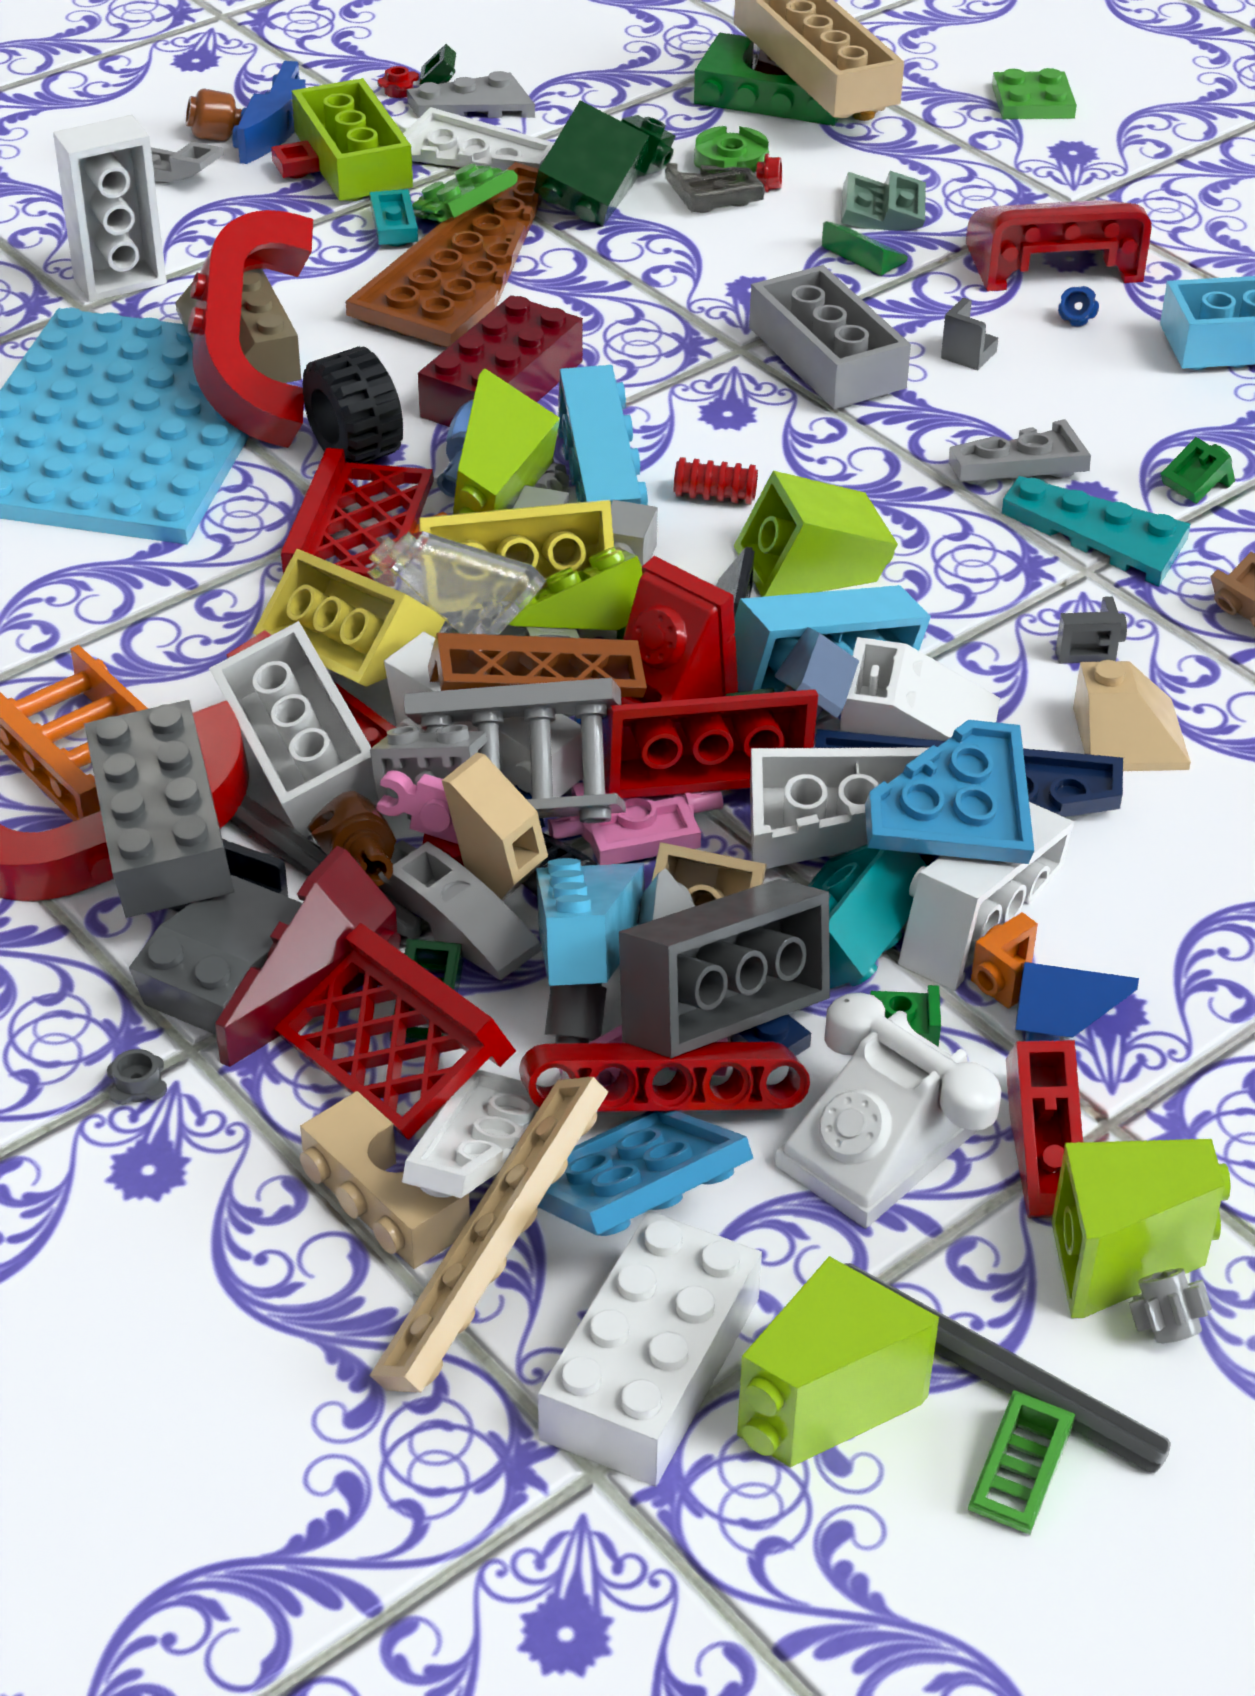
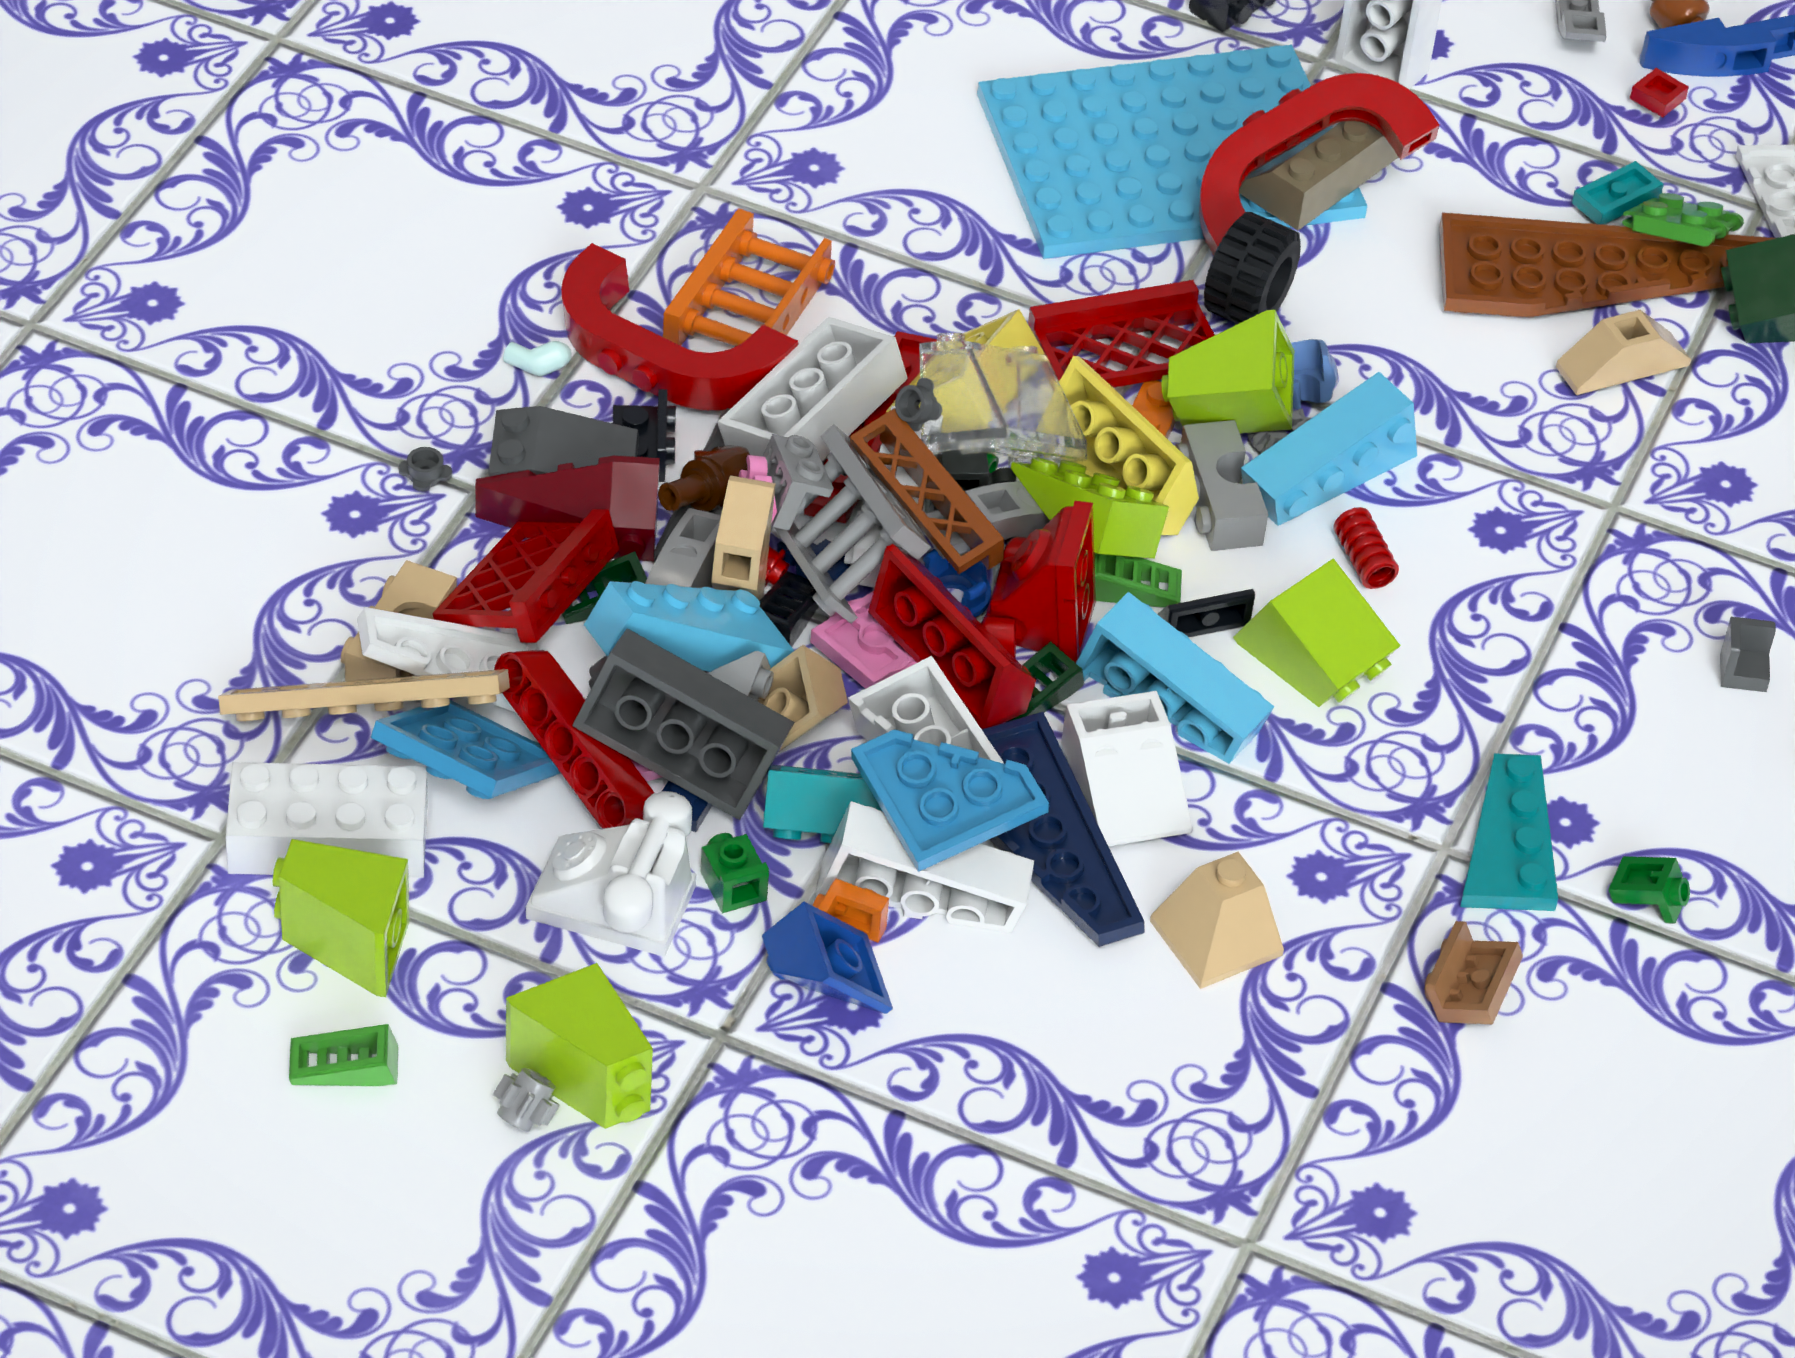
camera: 60 degrees right, 5 degrees up
dark grey brick [84,700,234,918] -> none
lime brick [291,78,413,201] -> none
dark red brick [418,295,583,427] -> none
light grey brick [749,265,911,409] -> none
sand blue slope [774,627,859,718] -> none
dark grey axle [845,1263,1171,1473] -> none
light grey wing [949,419,1091,485] -> none
red slope [1005,1040,1083,1218] -> none
dark grey bracket [1055,596,1127,664] -> none
none -> light aqua arm [503,341,572,376]
none -> dark grey plate [895,378,942,432]
none -> tan slope [1556,310,1691,395]

